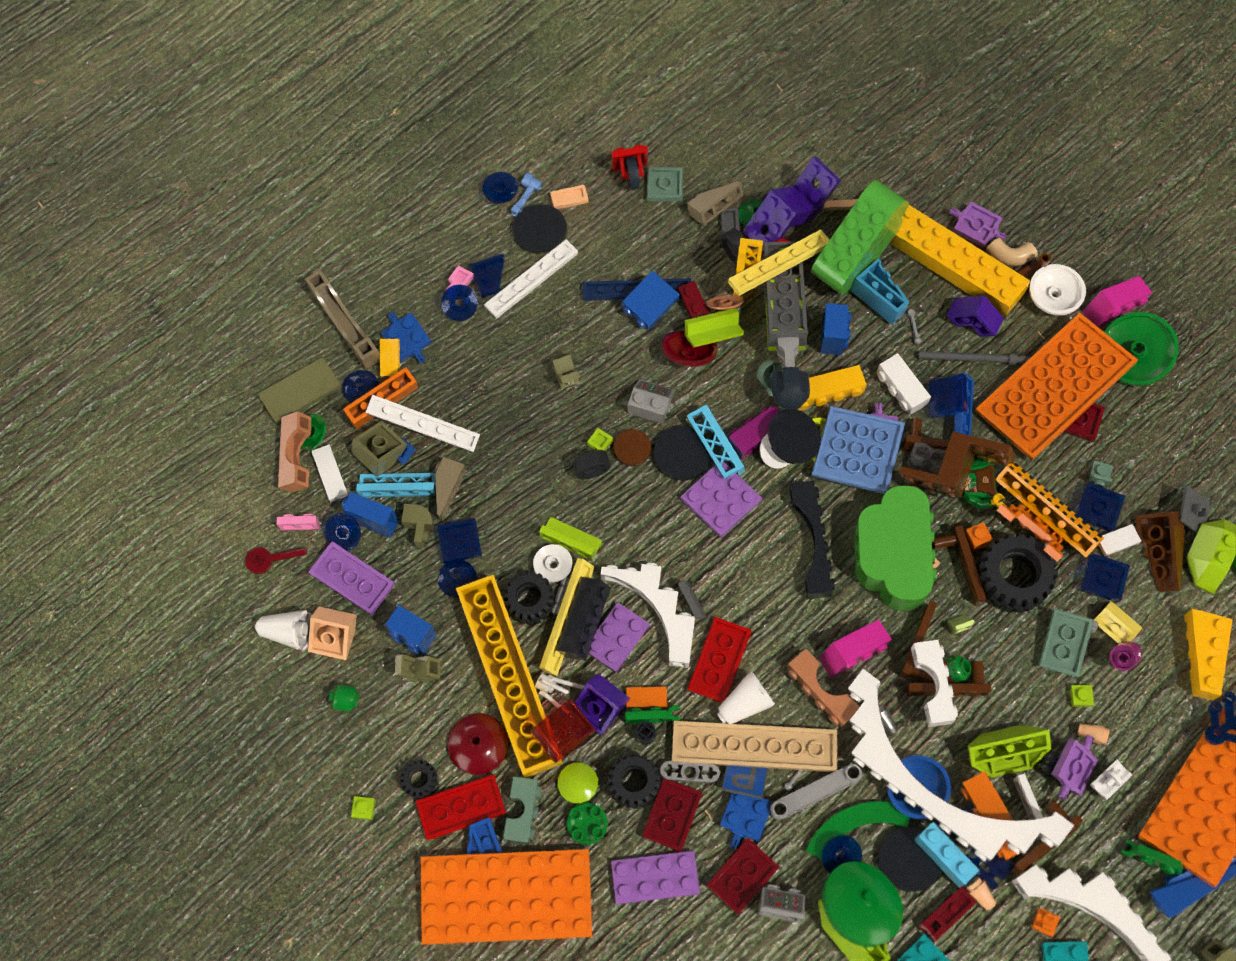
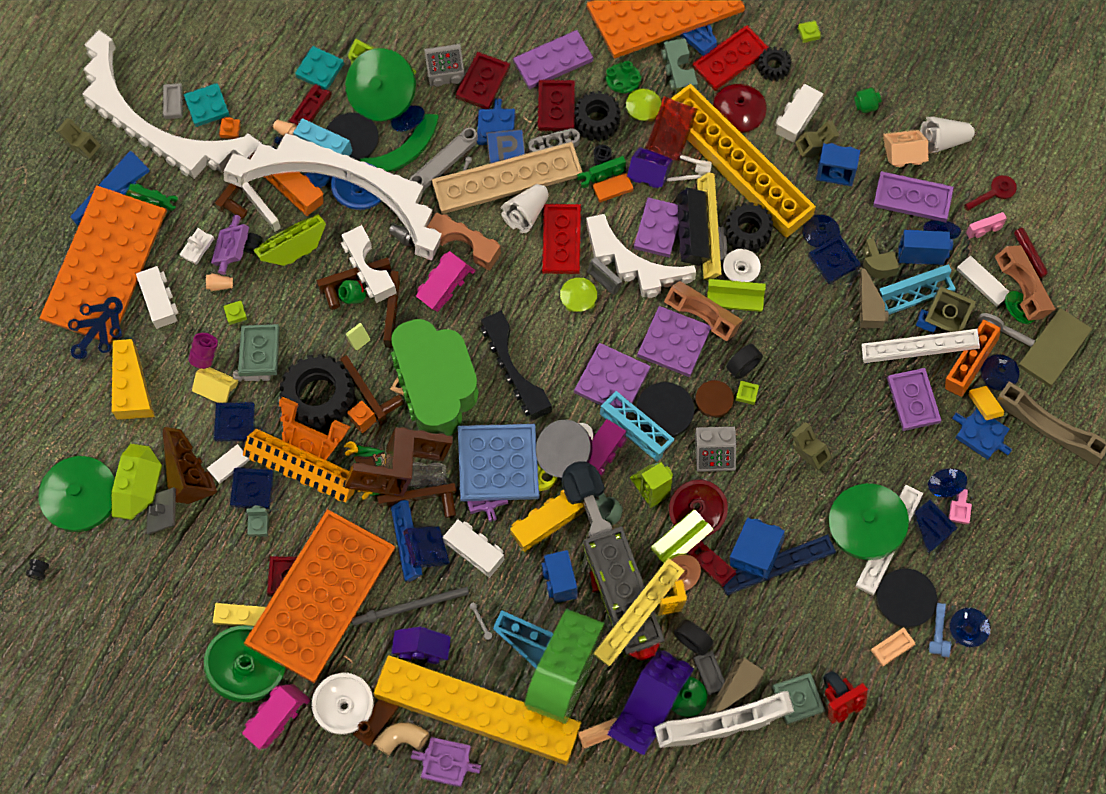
camera: 160 degrees right, 0 degrees up
none -> white brick [136,266,179,329]
none -> light yellow plate [213,603,266,626]
none -> lime dish [560,278,597,312]
none -> lime wedge [629,462,673,508]
none -> medium lavender plate [637,306,711,377]
none -> white arch [655,691,794,748]
none -> nougat arch [664,281,743,341]
none -> white brick [775,84,823,143]
none -> green dish [829,483,909,560]
none -> medium lavender plate [887,368,941,431]
none -> light grey piece [977,313,1035,347]
none -> dark red axle [1014,228,1048,278]

